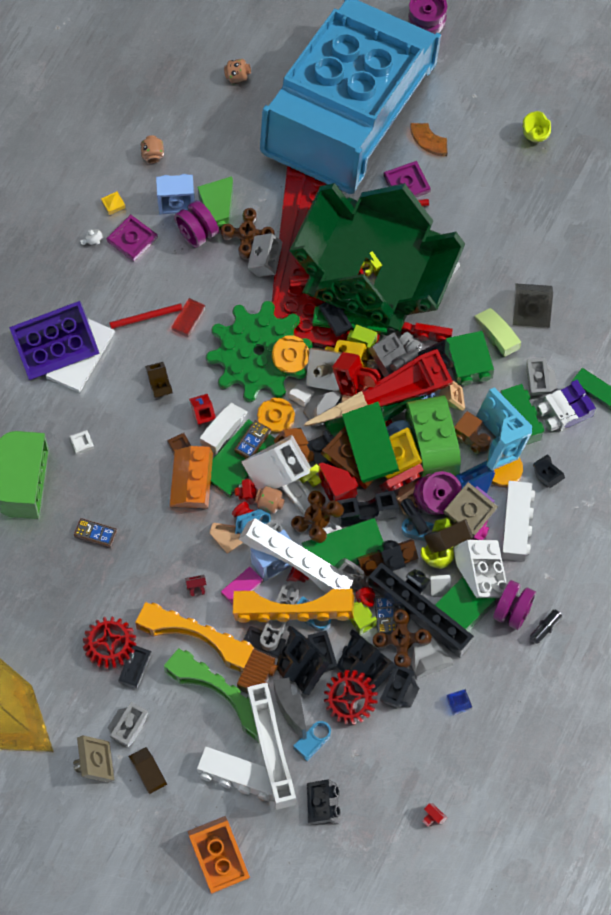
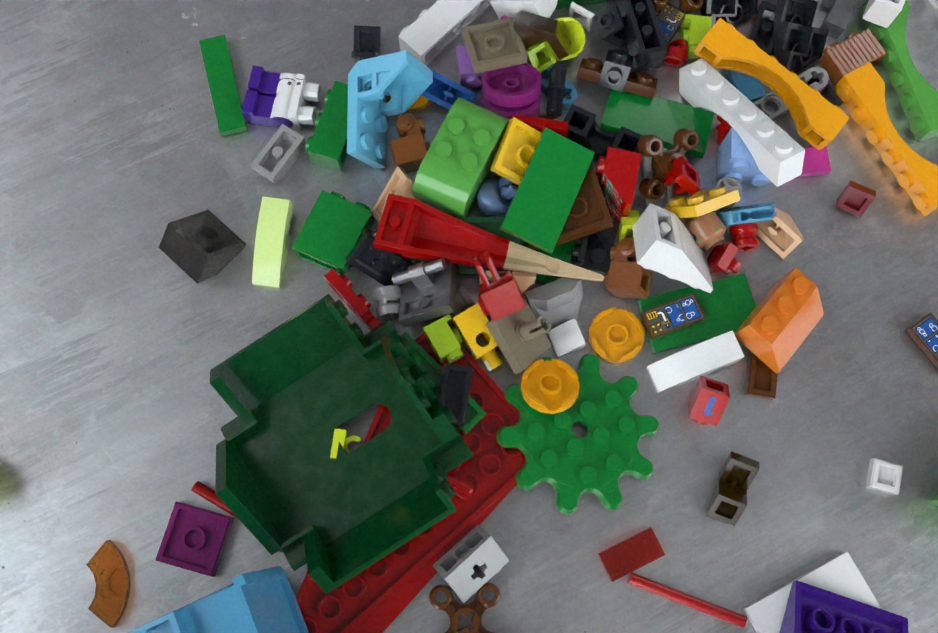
camera: 145 degrees left, 10 degrees up
flat silver brick [334,558,369,591] -> none
none -> yellow plate [661,186,740,218]
none -> red tile [665,156,701,196]

